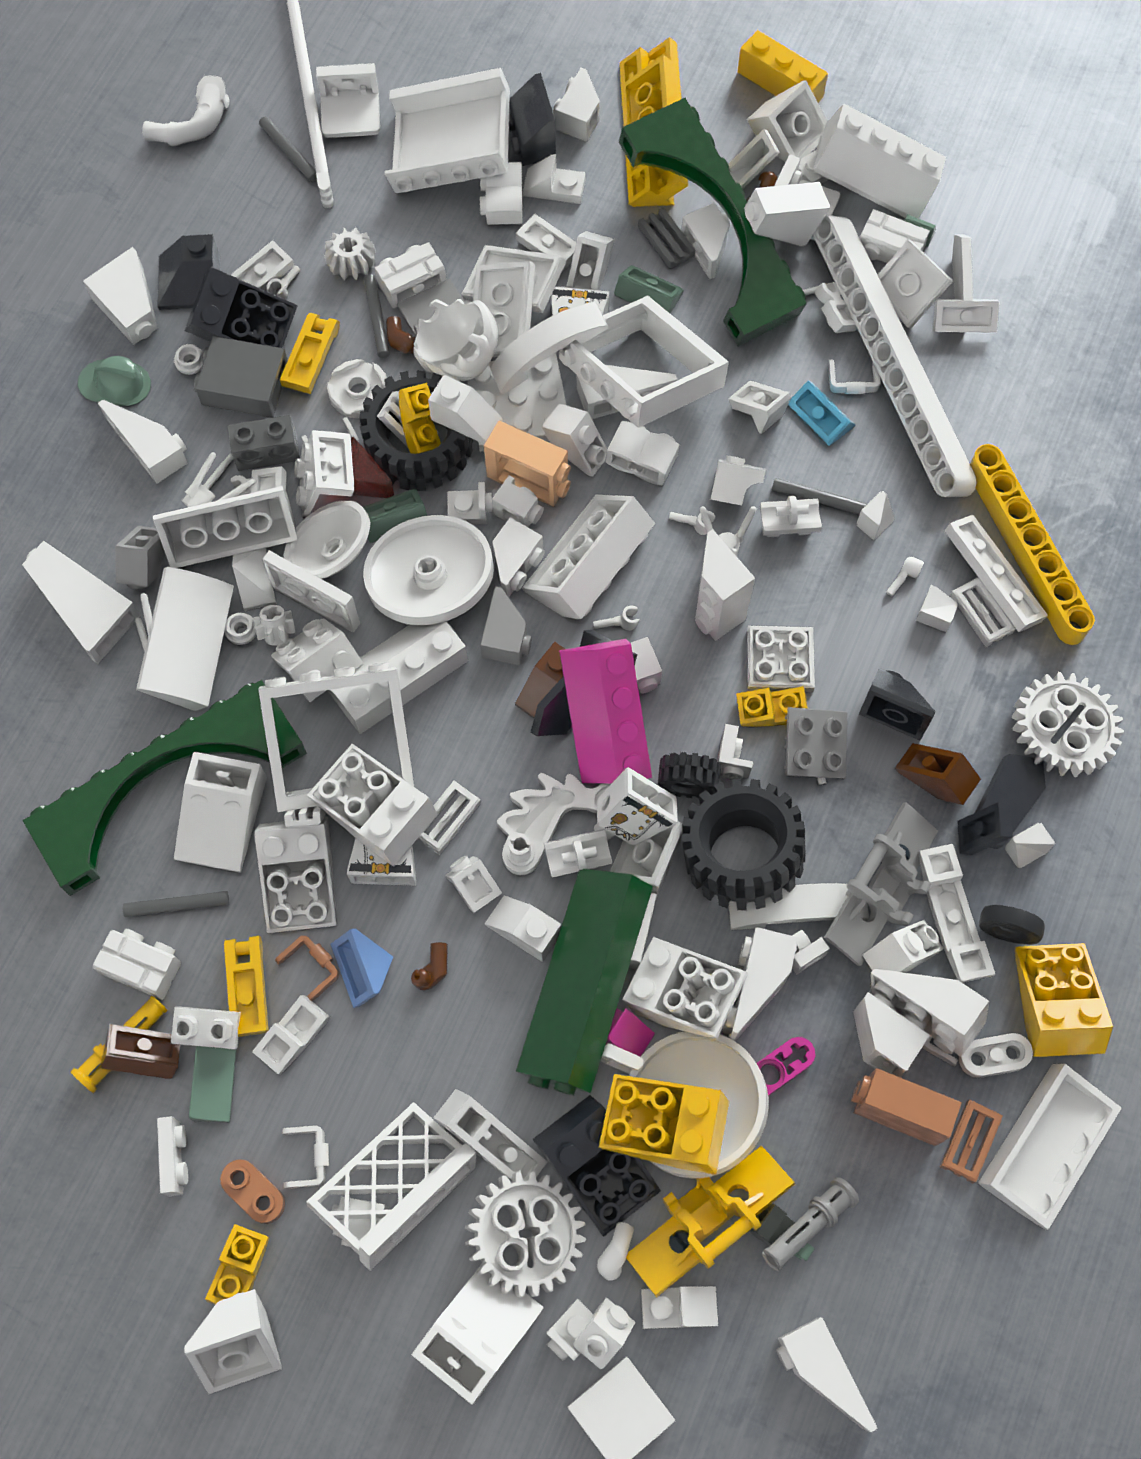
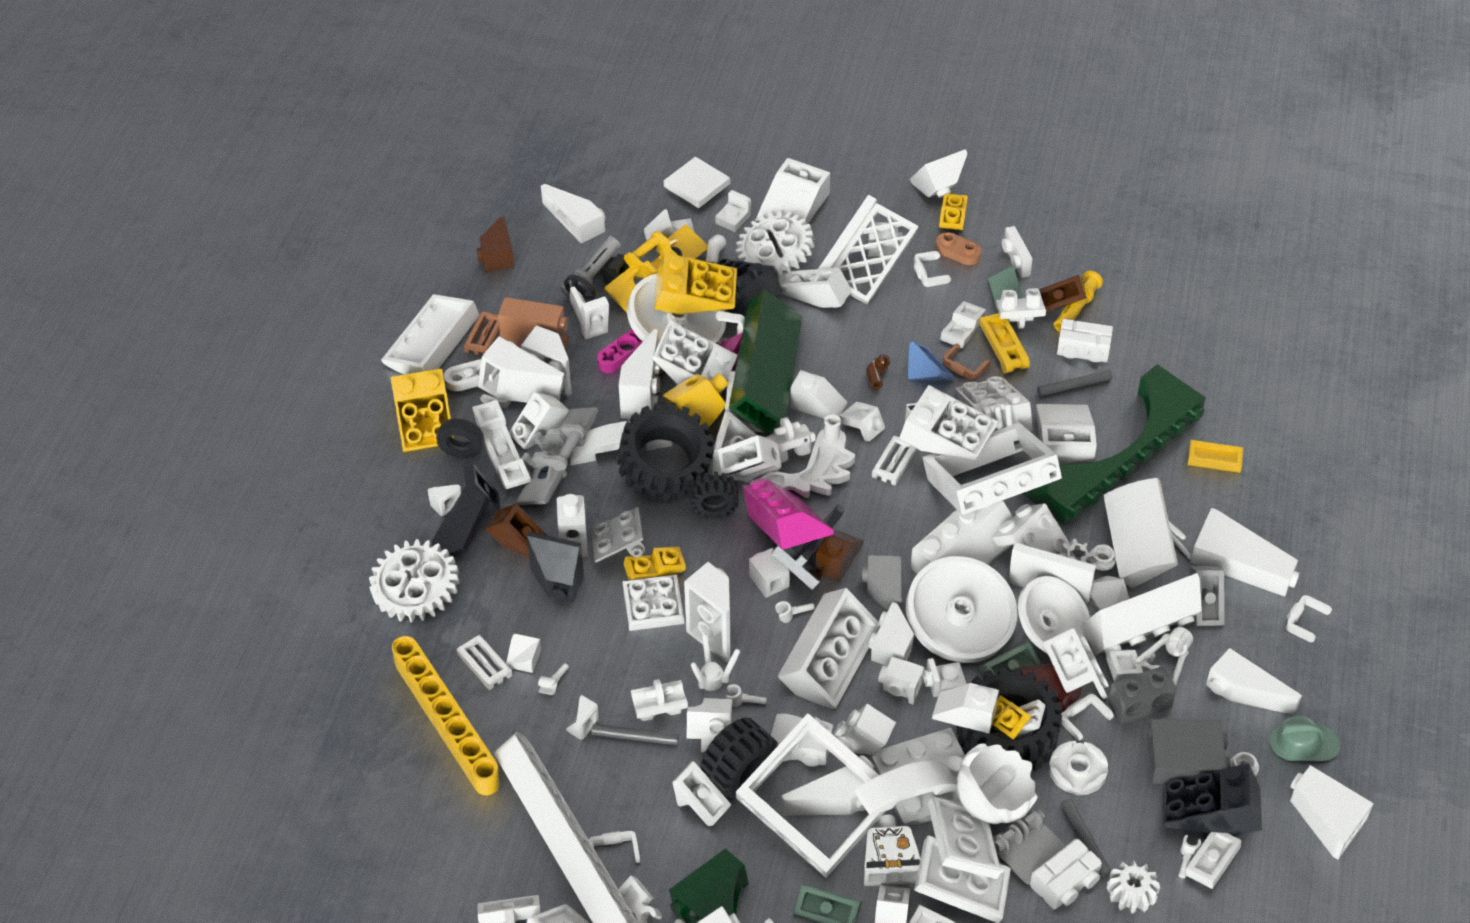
camera: 170 degrees right, 20 degrees down
black slope [158,234,220,310] -> none
yellow plate [280,313,340,394] -> none
reddish brown arm [386,316,416,354] -> none
light nougat window [484,421,571,507] -> none
white bracket [573,1298,635,1369] -> none
white bracket [717,724,753,780] -> none
medium azure slope [788,380,855,446] -> none
white tile [792,930,830,975] -> none
white plate [944,515,1048,632] -> none
none -> reddish brown slope [476,217,514,272]
none -> white torso [557,494,588,557]
none -> white piece [564,275,609,340]
none -> yellow torso [663,373,729,427]
none -> black tyre [700,717,778,798]
none -> yellow tile [1187,440,1243,473]
none -> white piece [1286,595,1332,642]

